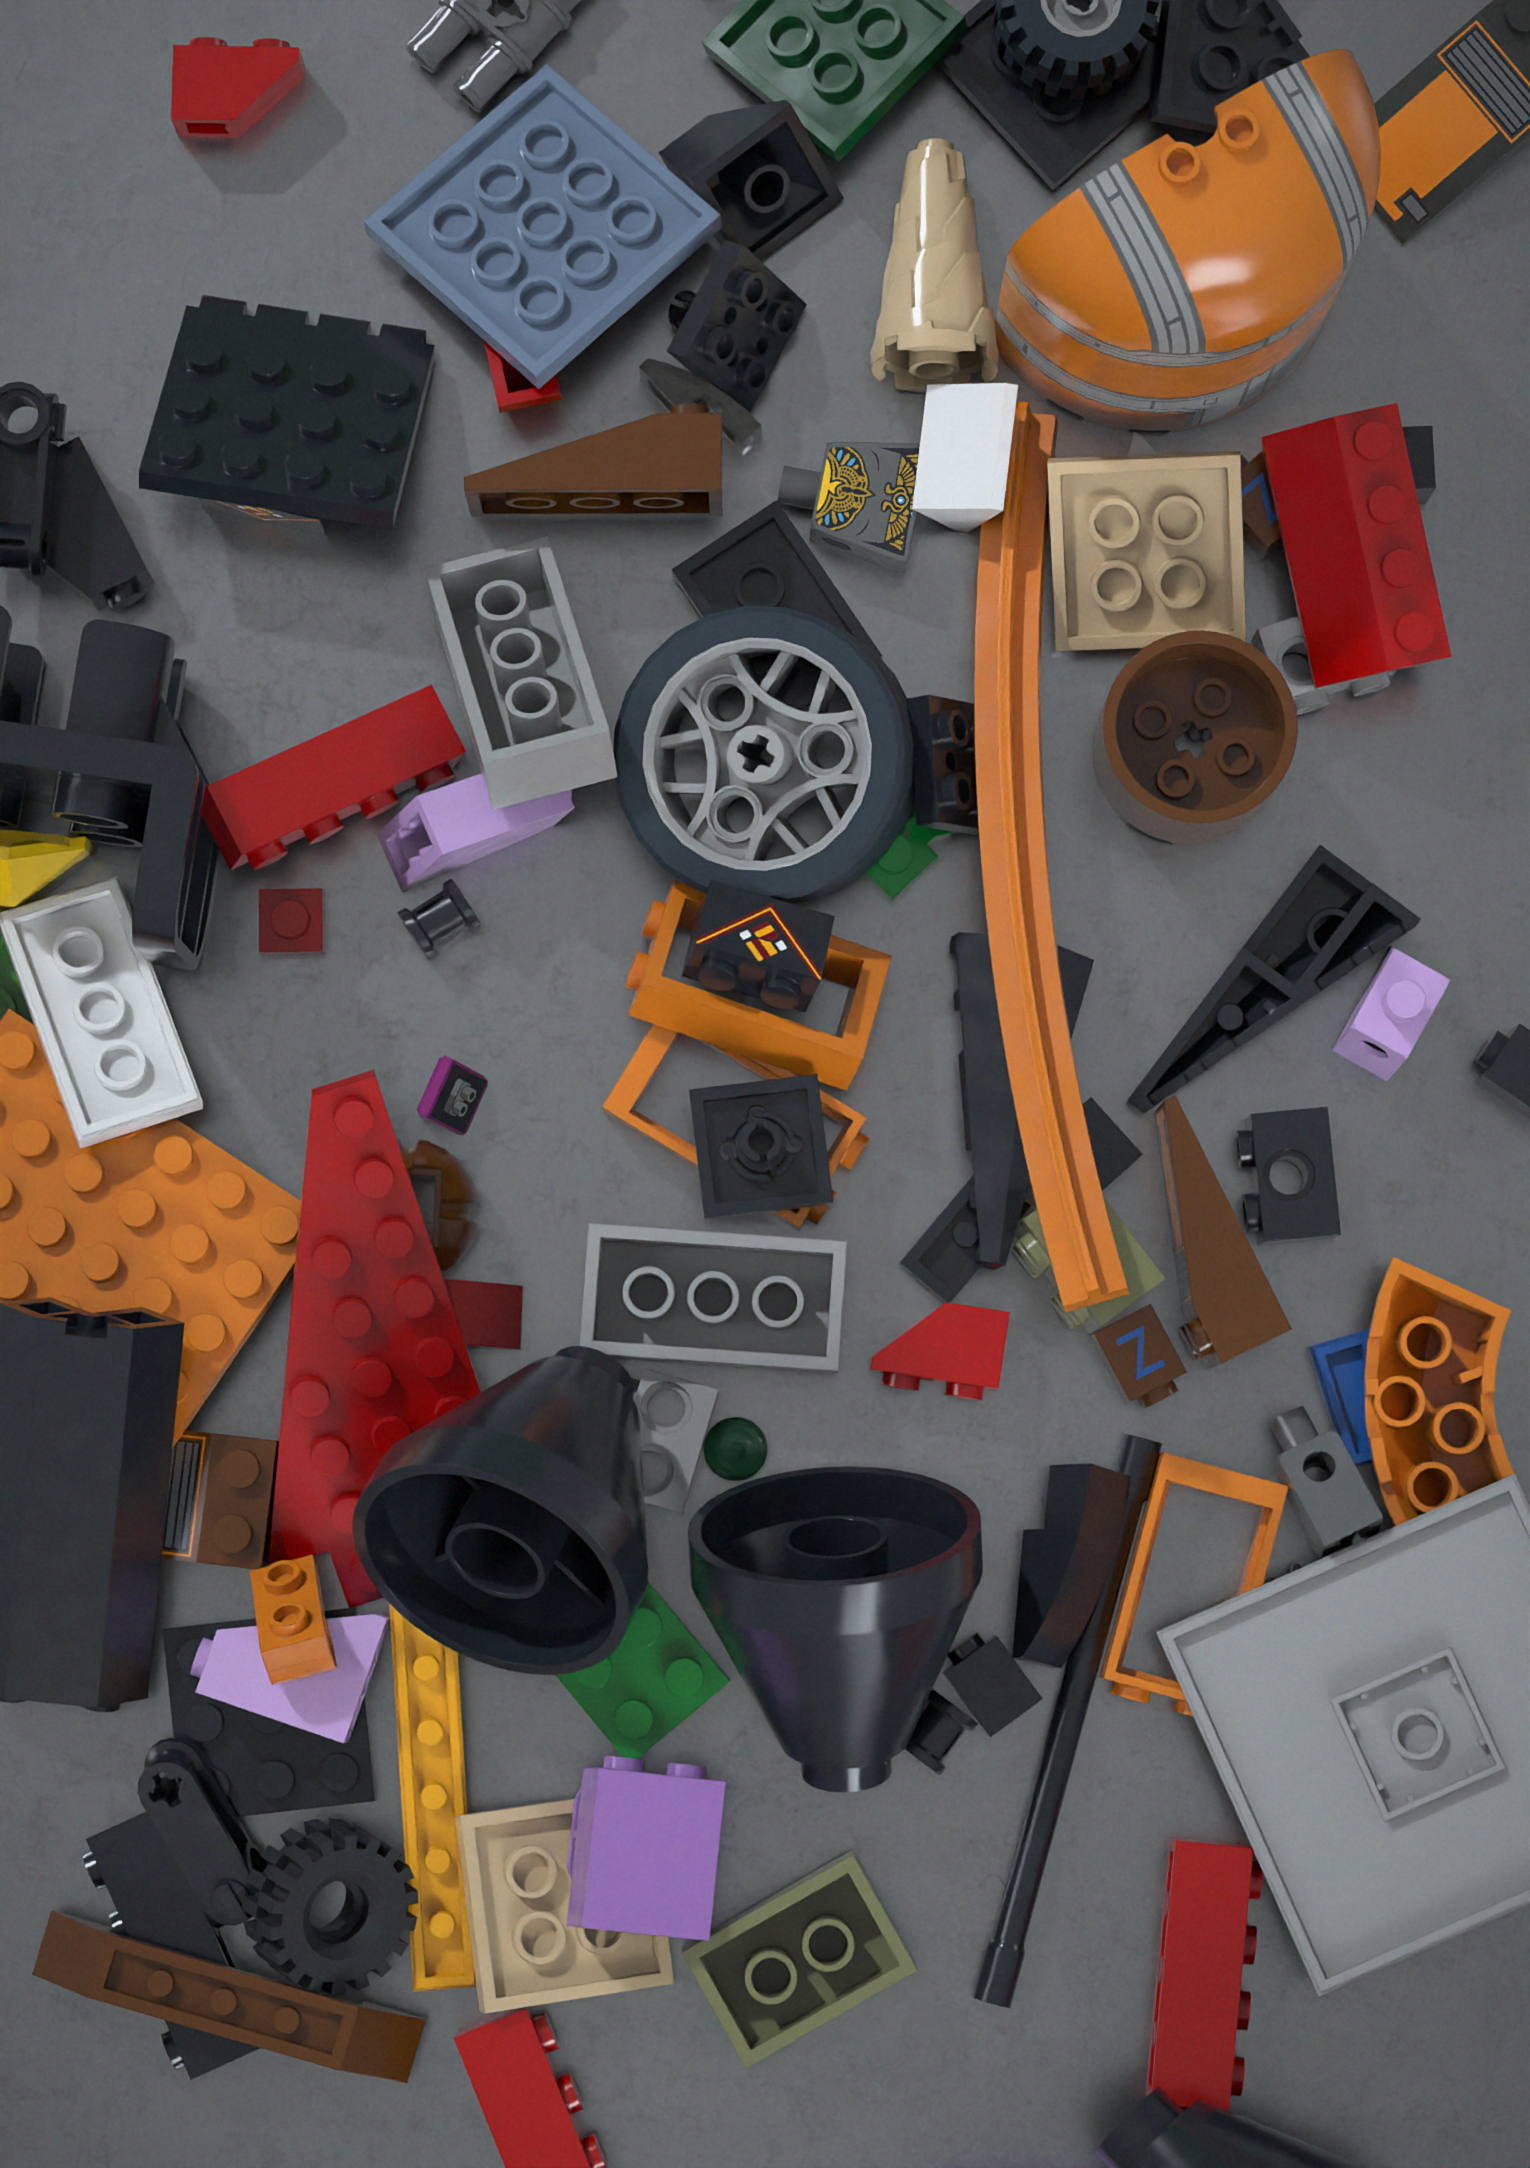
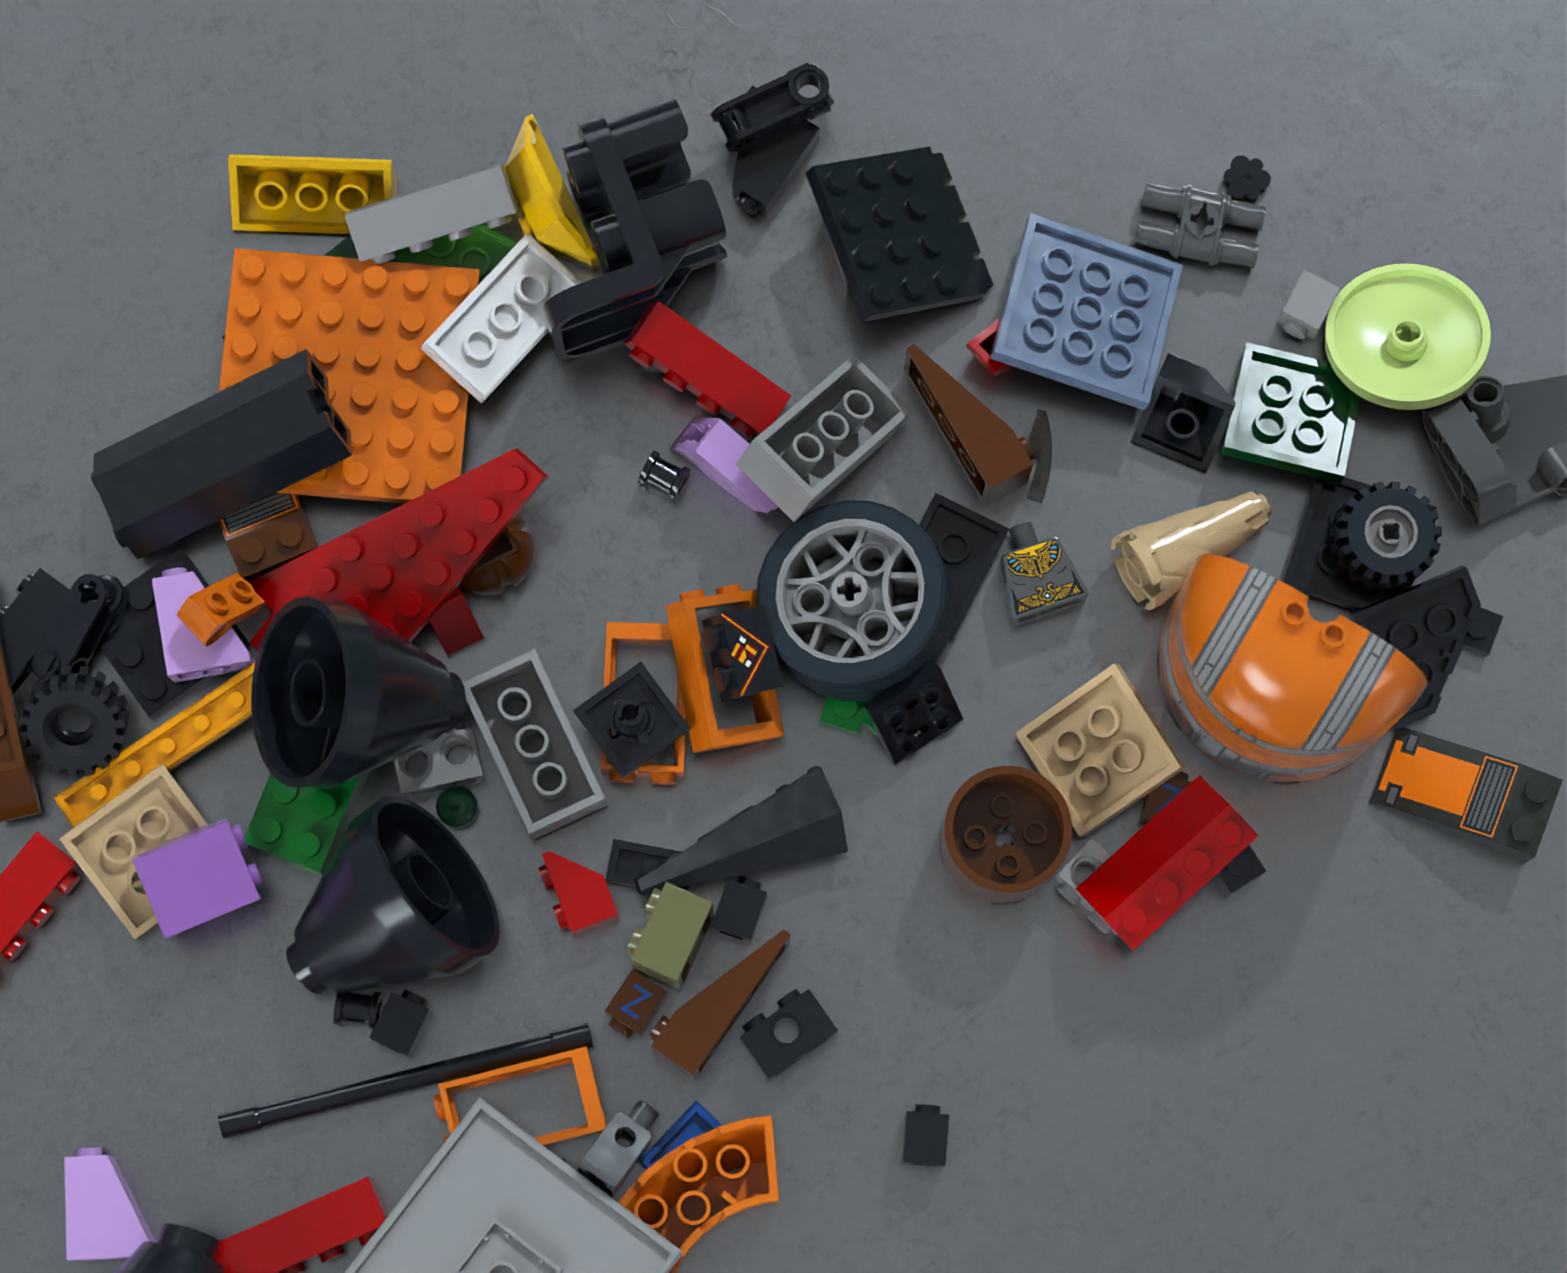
camera: 60 degrees right, 5 degrees down
red slope [171,37,305,138] -> none
red plate [259,888,325,955] -> none
slope [417,1055,488,1135] -> none
black plate [667,240,807,414] -> none
olive brick [682,1850,918,2068] -> none
white slope [912,383,1018,532] -> none
orange piece [974,401,1130,1312] -> none
black slope [1012,1463,1129,1668] -> none
black wedge [1128,845,1421,1113] -> none
lavender torso [1331,946,1451,1082] -> none

